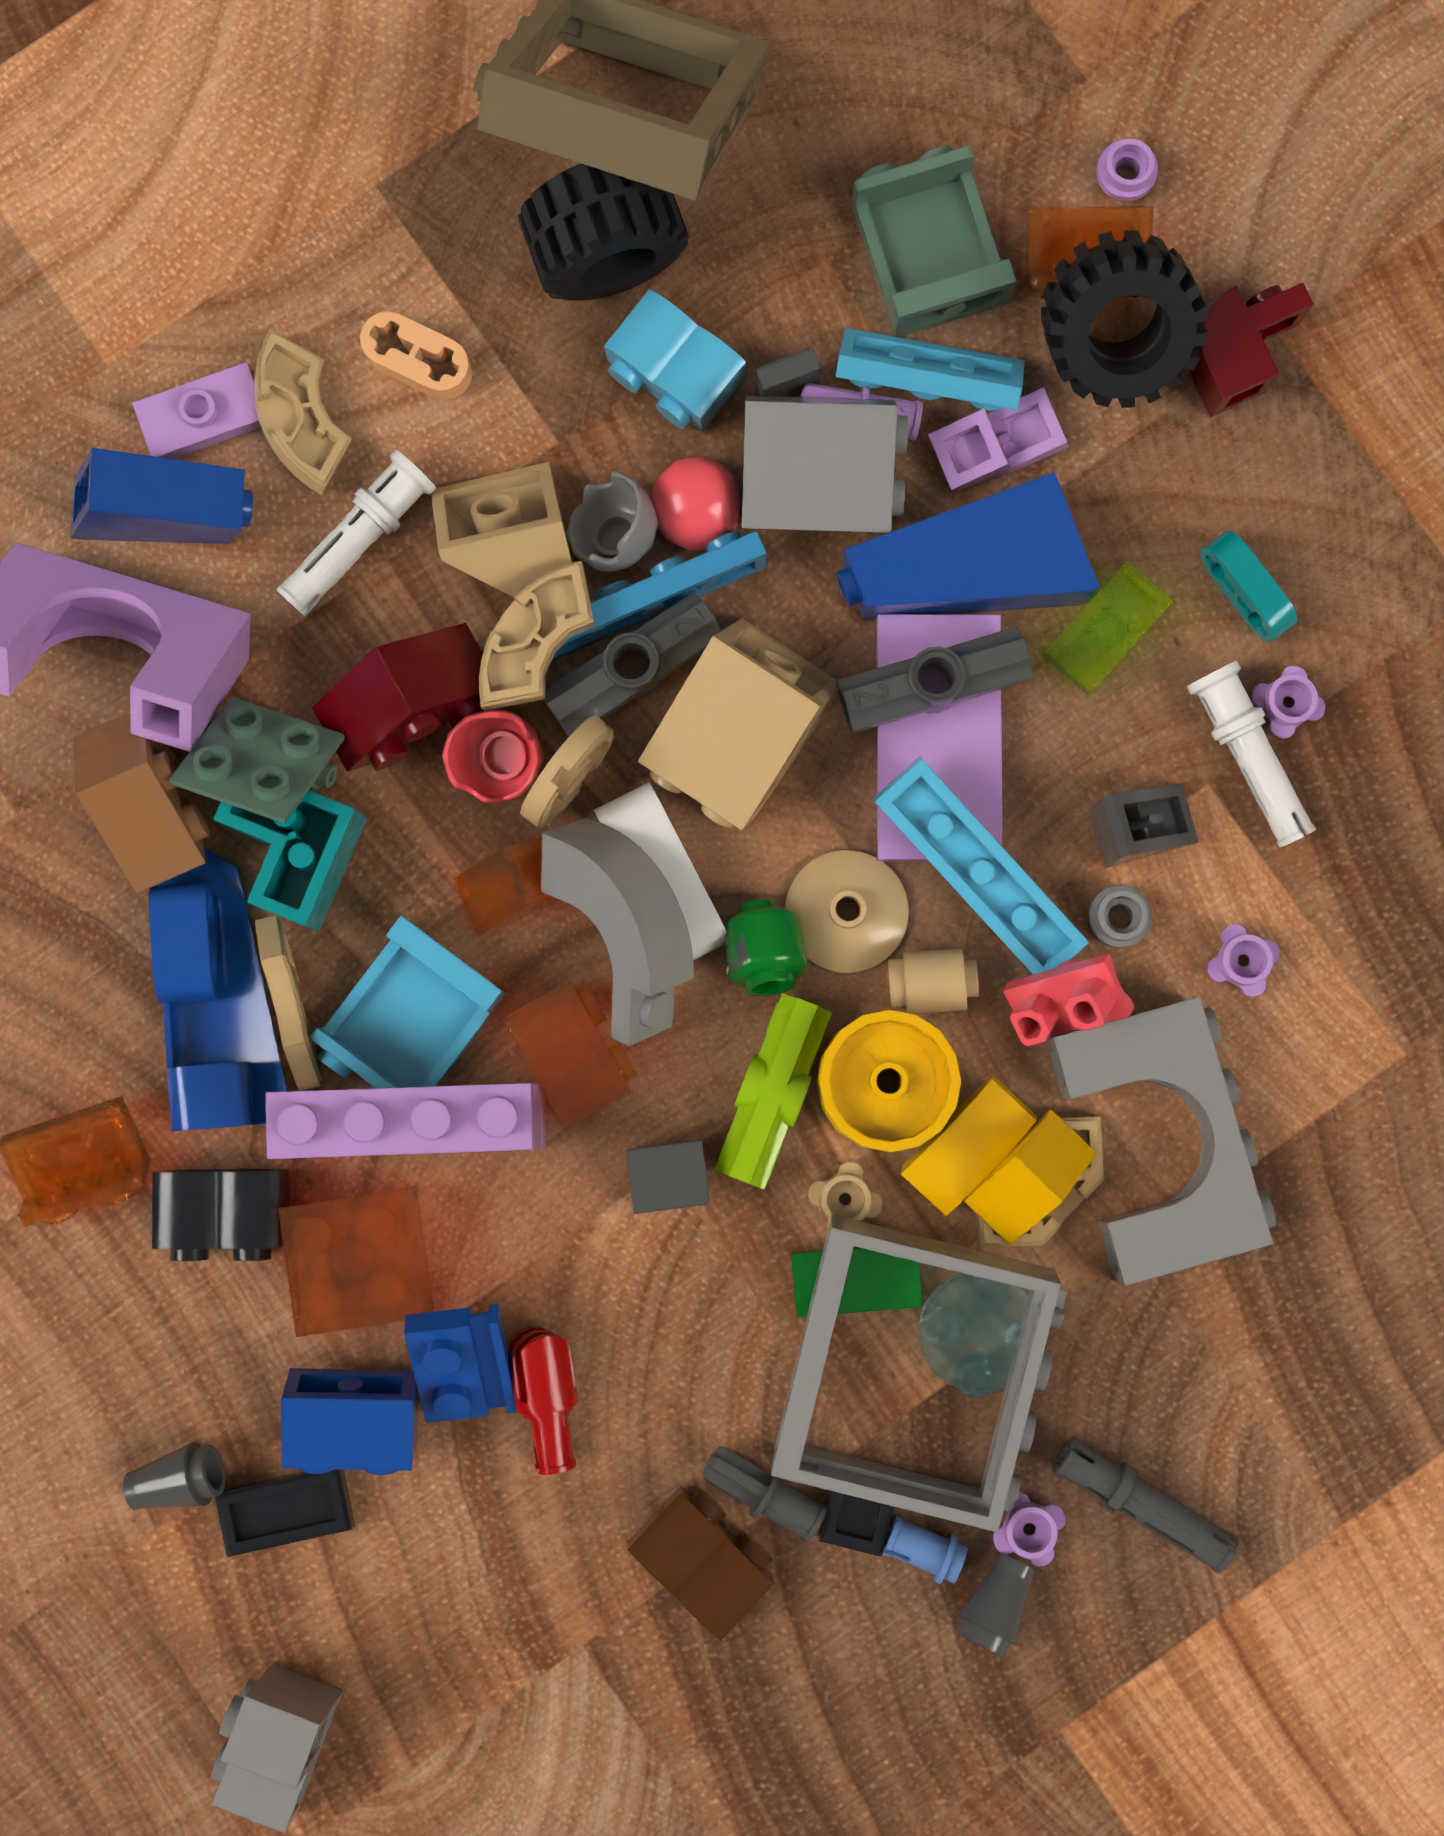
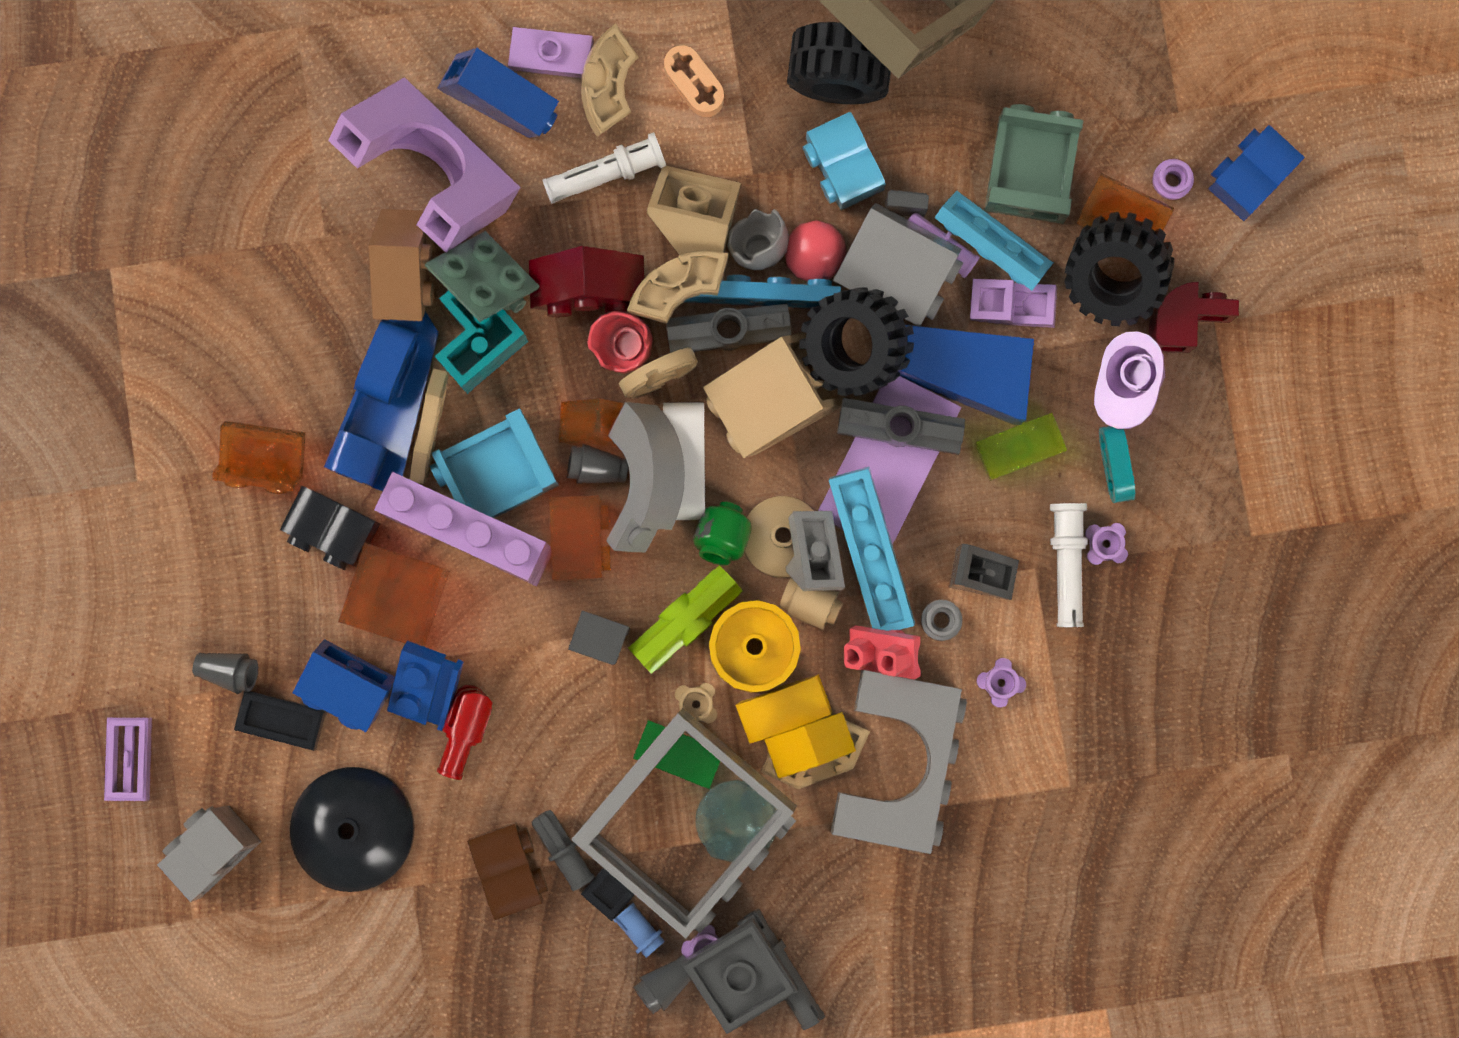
camera: 20 degrees right, 0 degrees up
none -> lavender tile [104,717,152,801]
none -> black dish [290,767,415,892]
none -> dark grey cone [567,444,628,484]
none -> dark grey tile [682,918,798,1034]
none -> light grey slope [786,511,845,591]
none -> black tyre [799,287,914,396]
none -> piece [1094,331,1165,429]
none -> blue brick [1208,125,1305,221]

